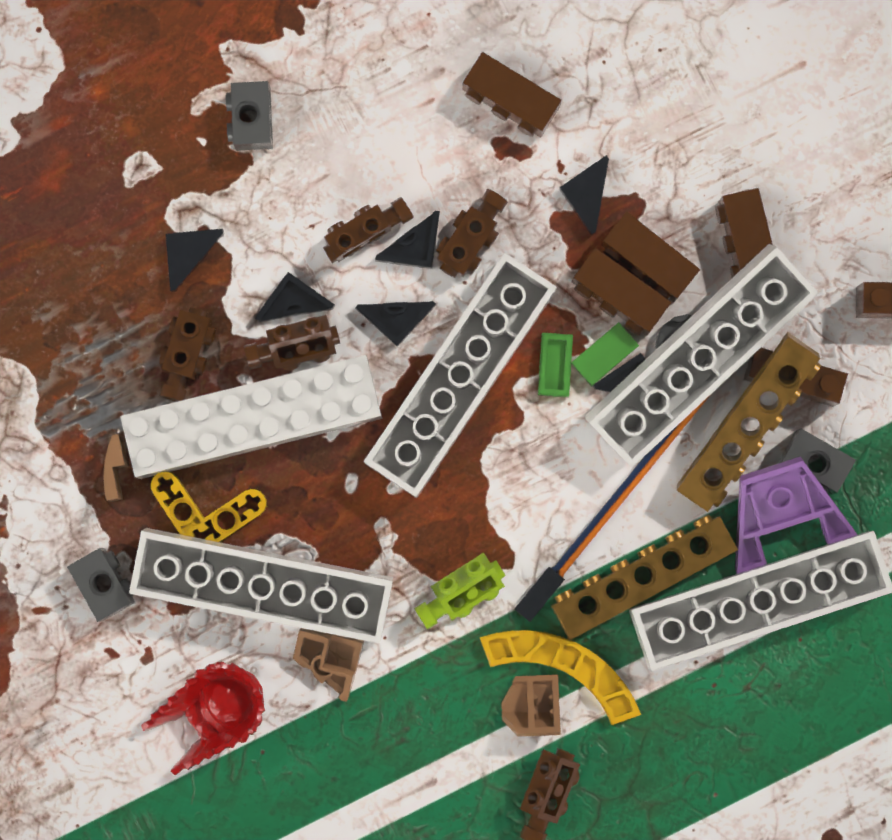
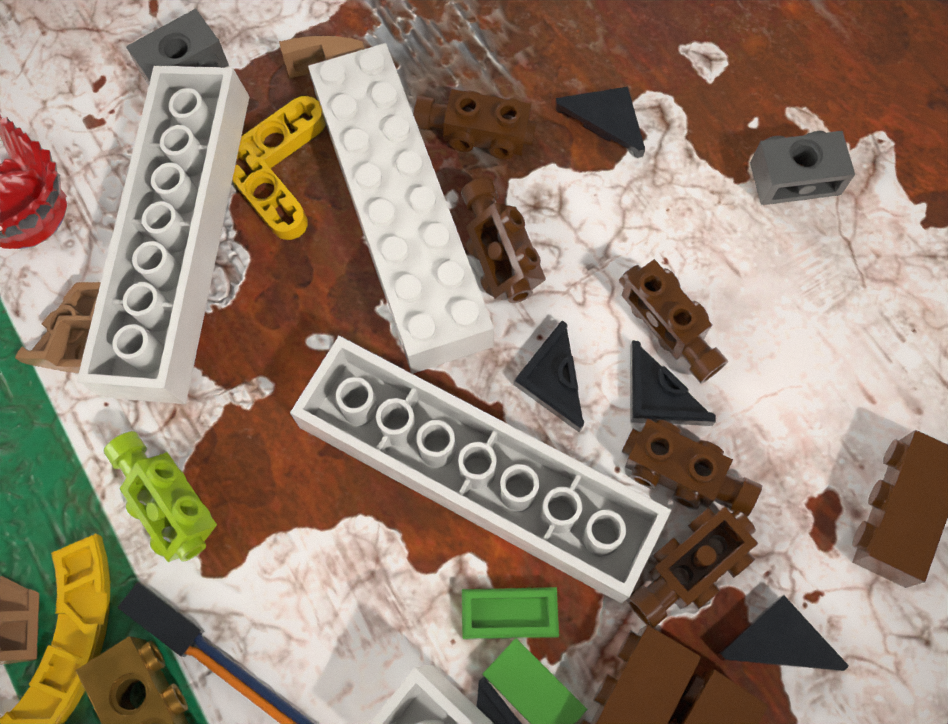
camera: 85 degrees right, 15 degrees down
black tile [255,272,335,322] -> none
none -> reddish brown brick [627,507,759,628]

